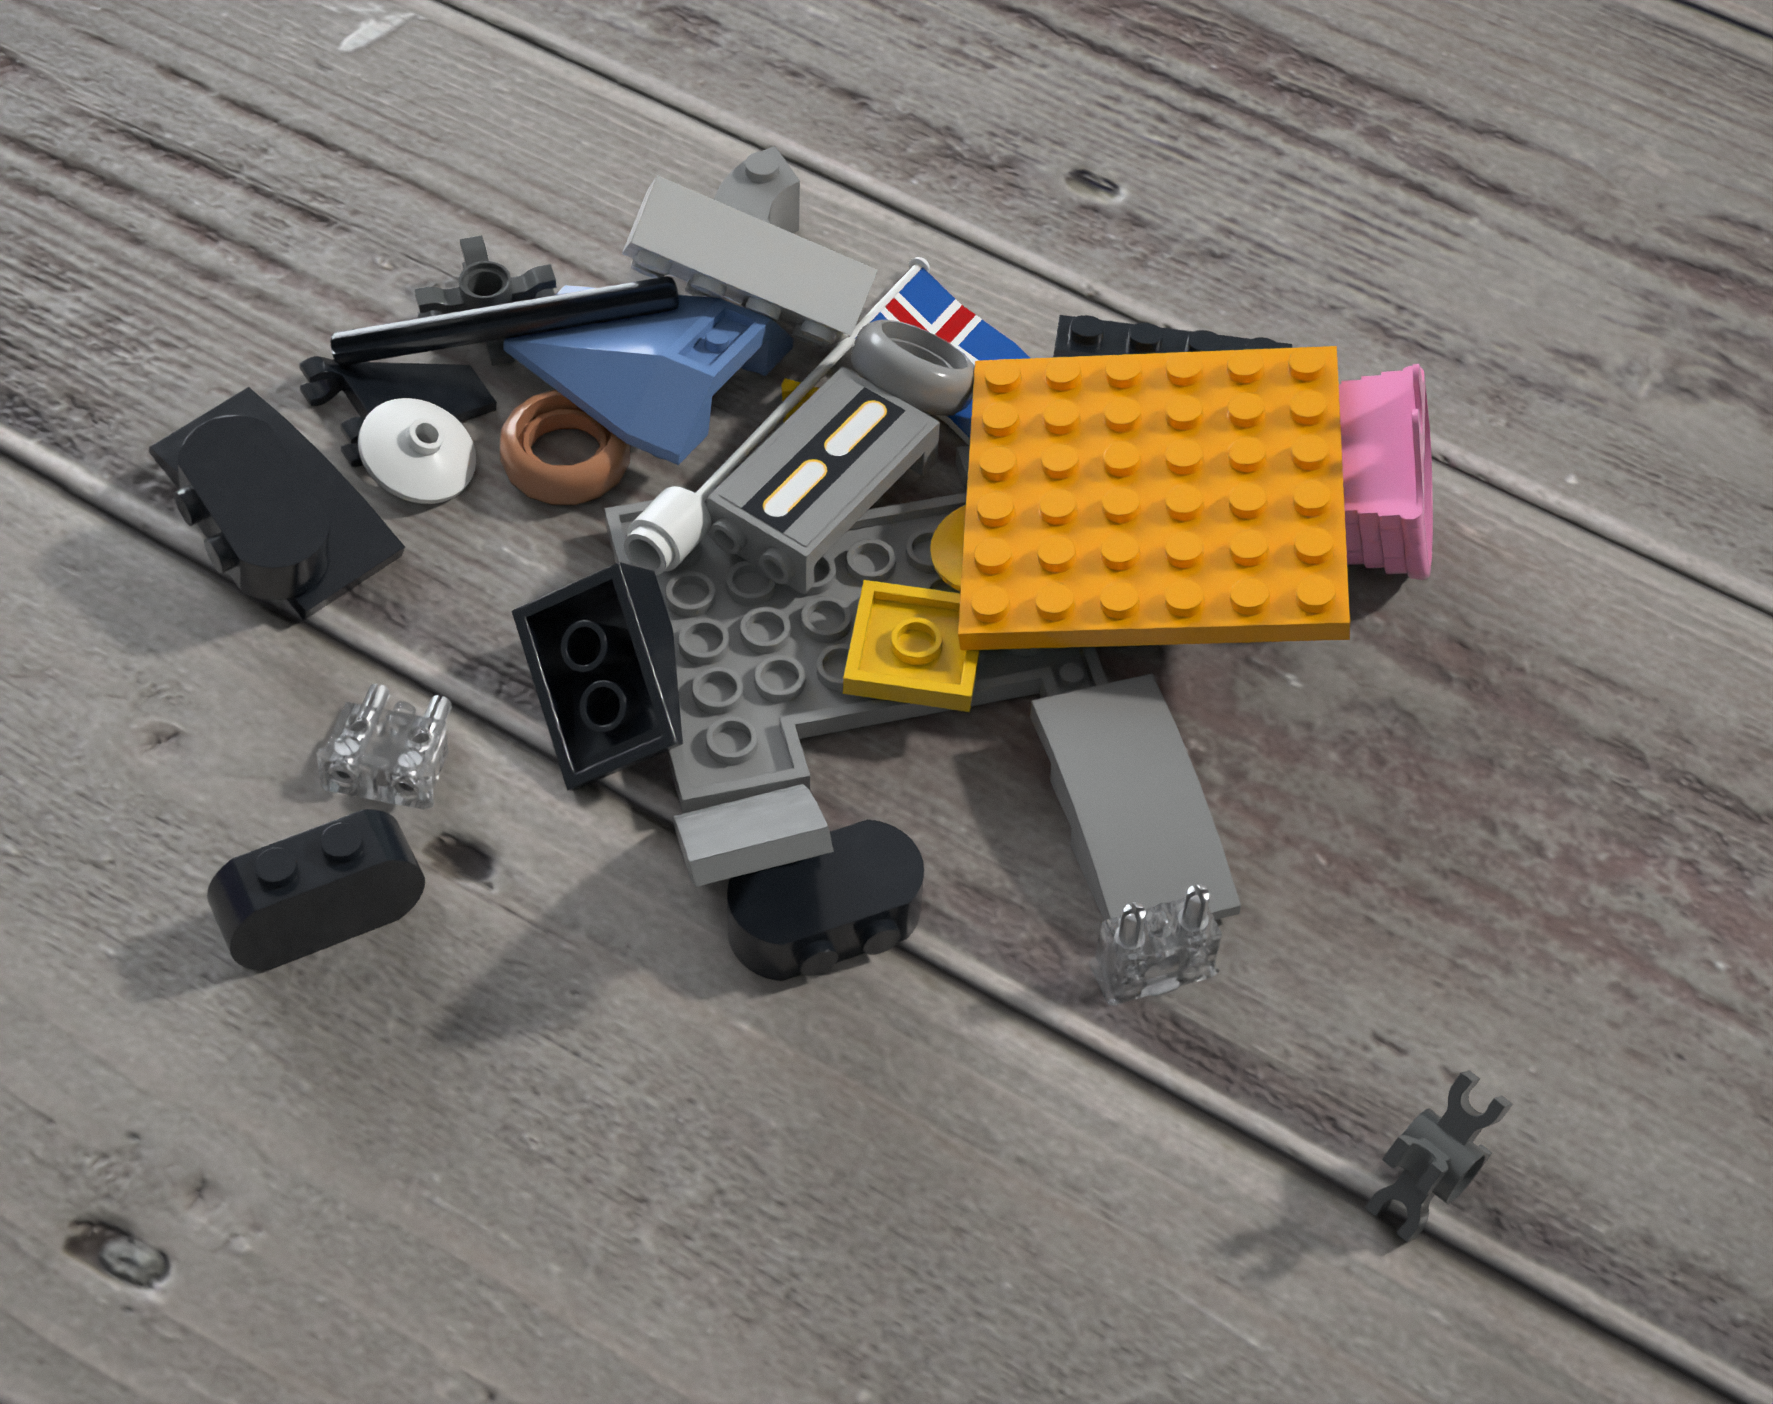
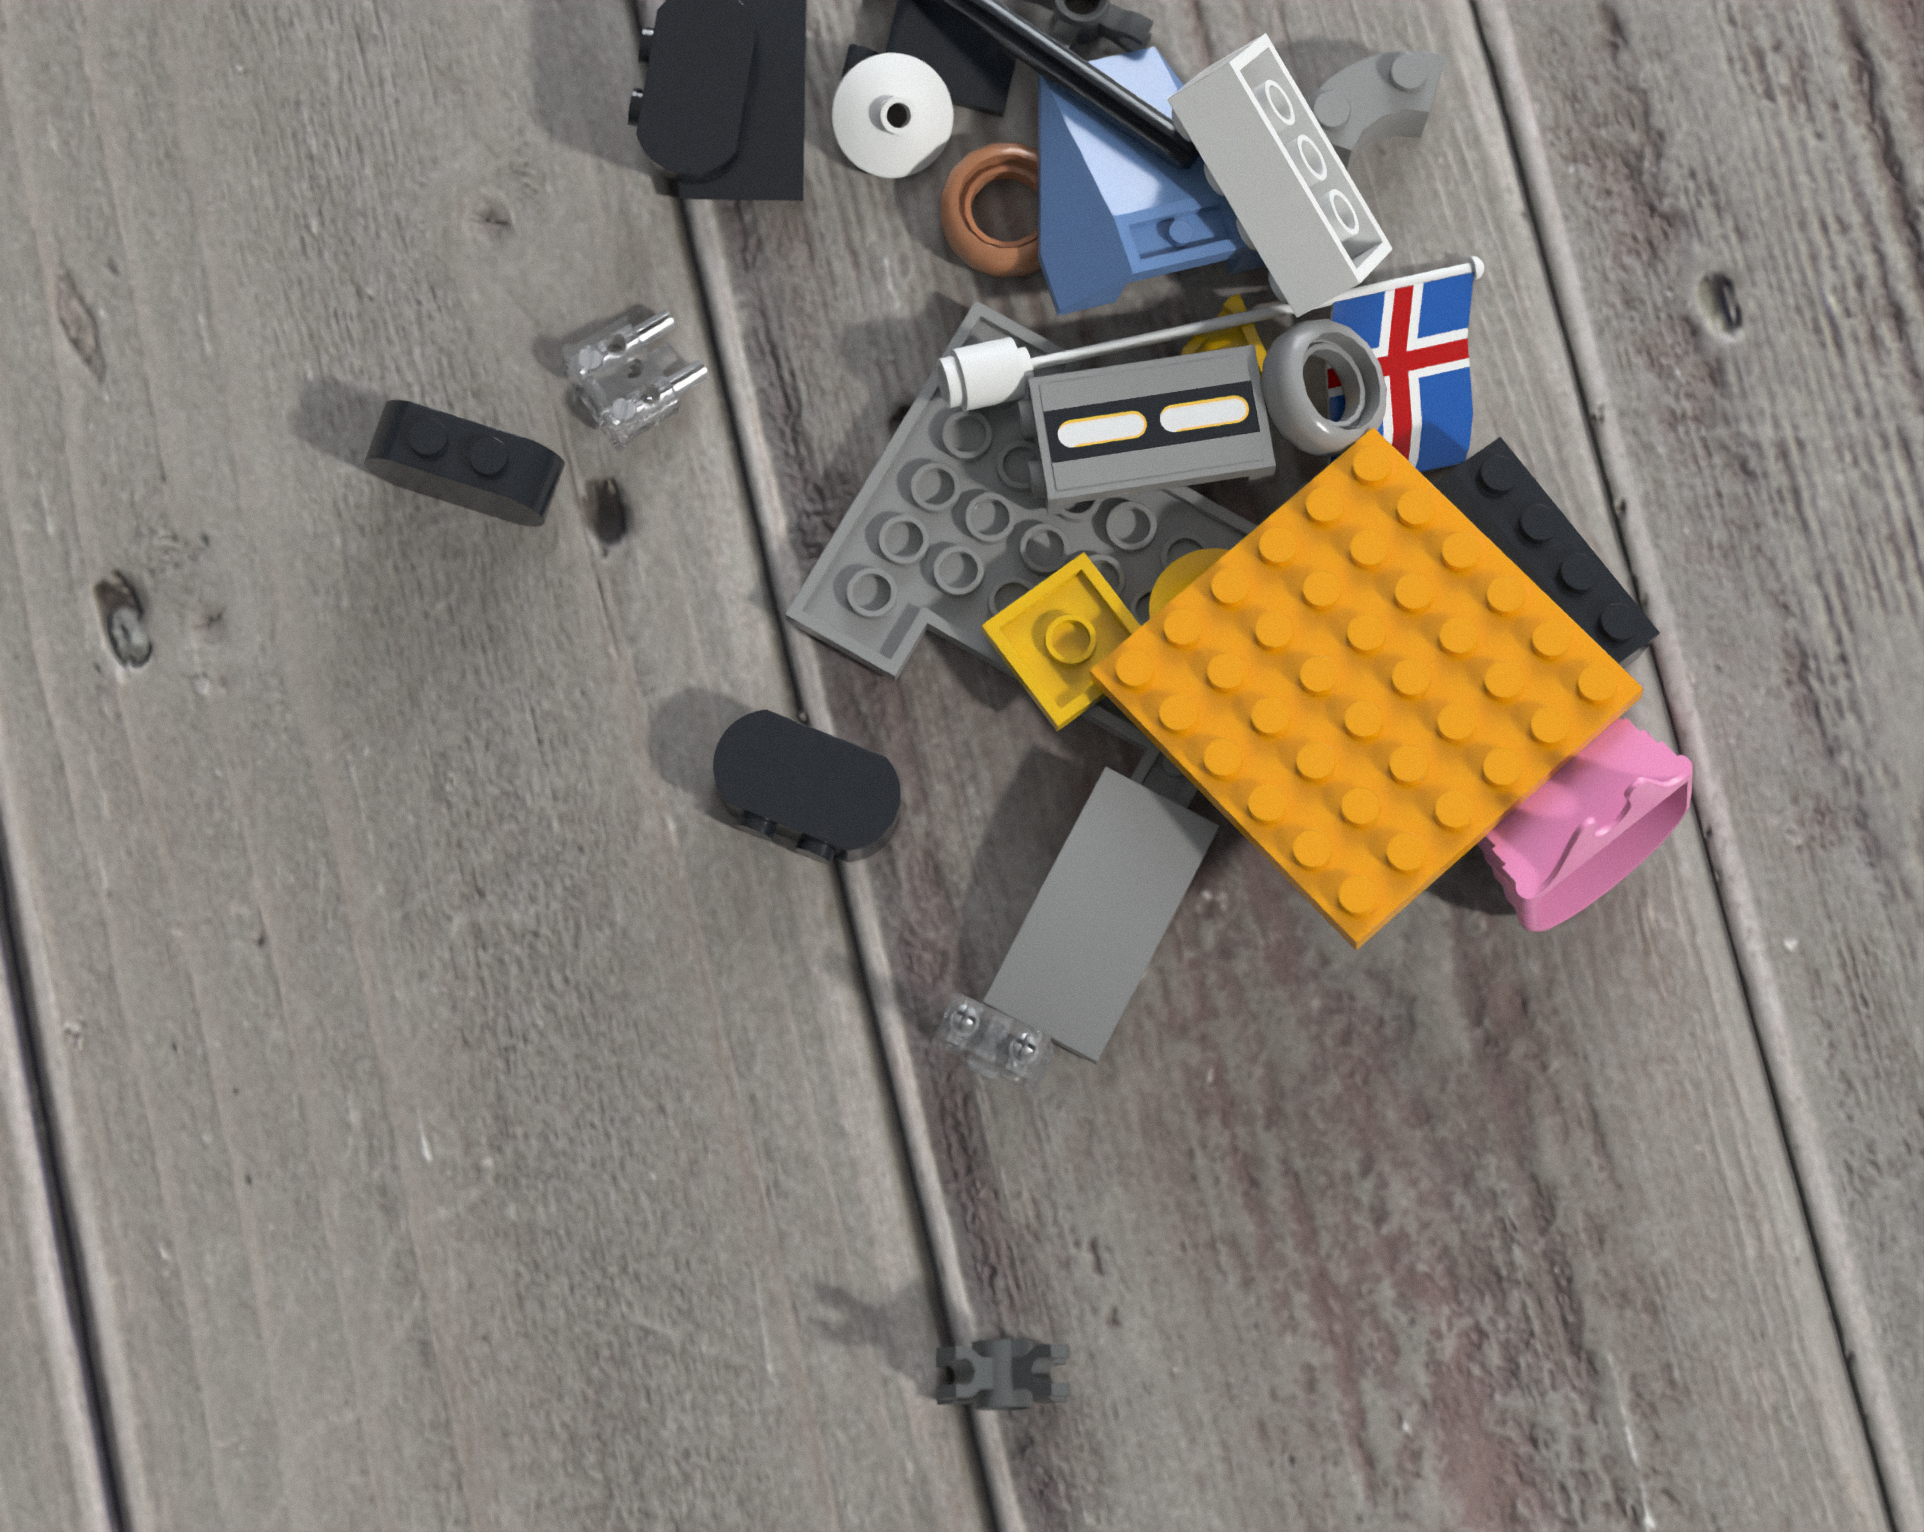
camera: 45 degrees right, 25 degrees up
black slope [512,562,683,791] -> none
light grey slope [672,784,834,887] -> none

